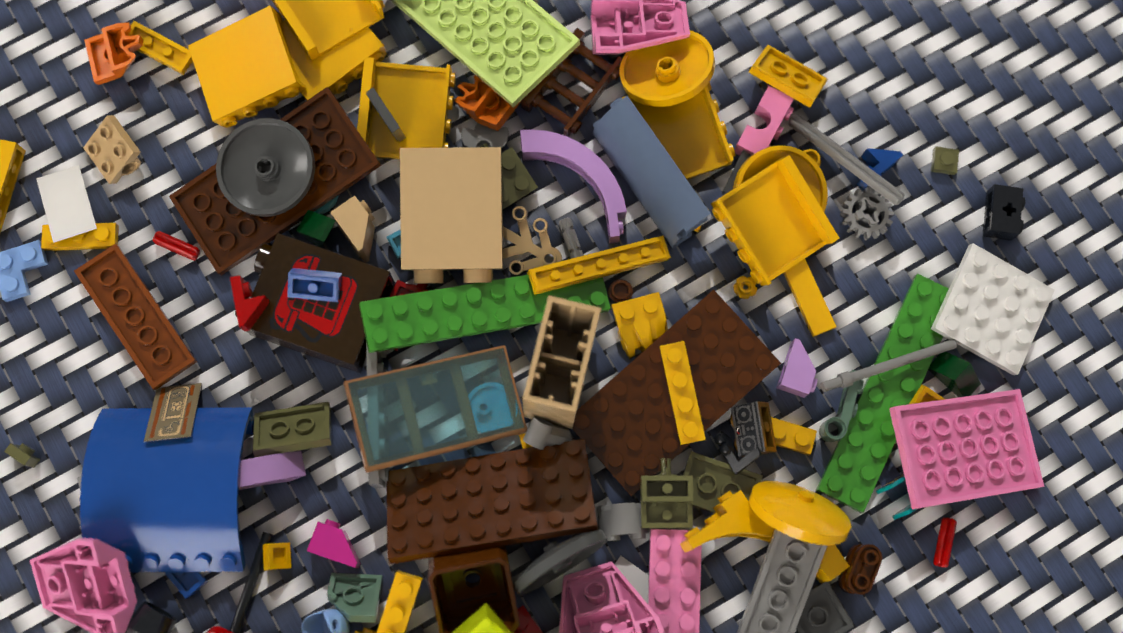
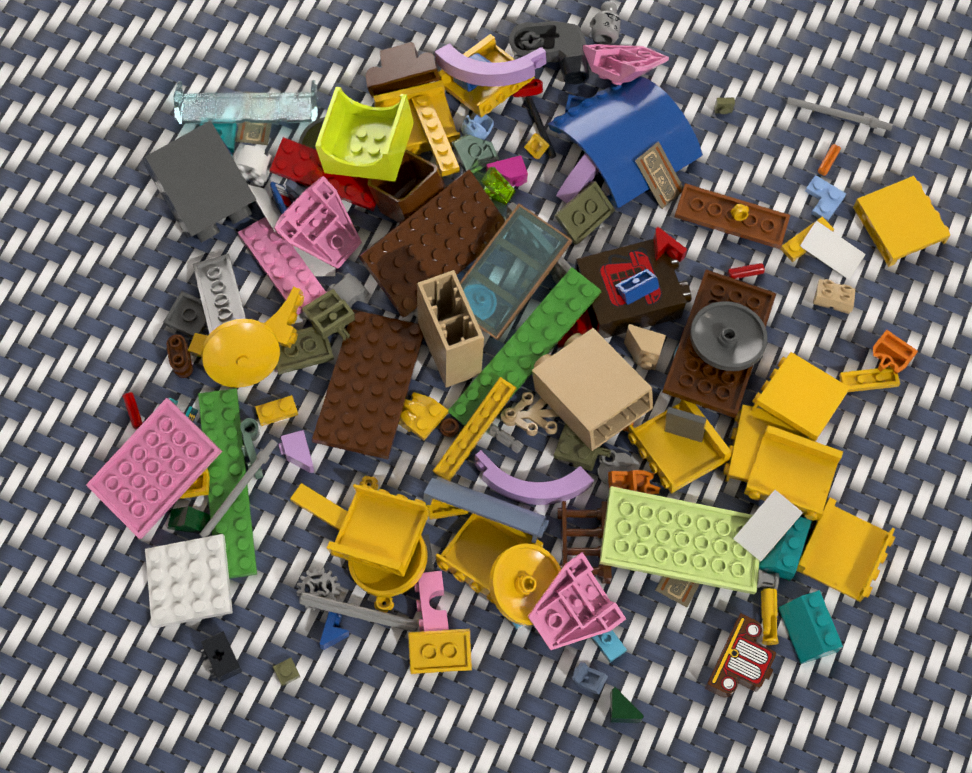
camera: 145 degrees right, 10 degrees down
dark green slope [296,210,336,248] -> none
dark grey dish [513,530,608,596] -> none
yellow plate [659,341,706,445] -> none
black piece [714,432,762,475] -> none
brick [730,401,777,457] -> none
none -> clear neon green slope [481,167,515,205]
none -> yellow plate [731,204,749,221]

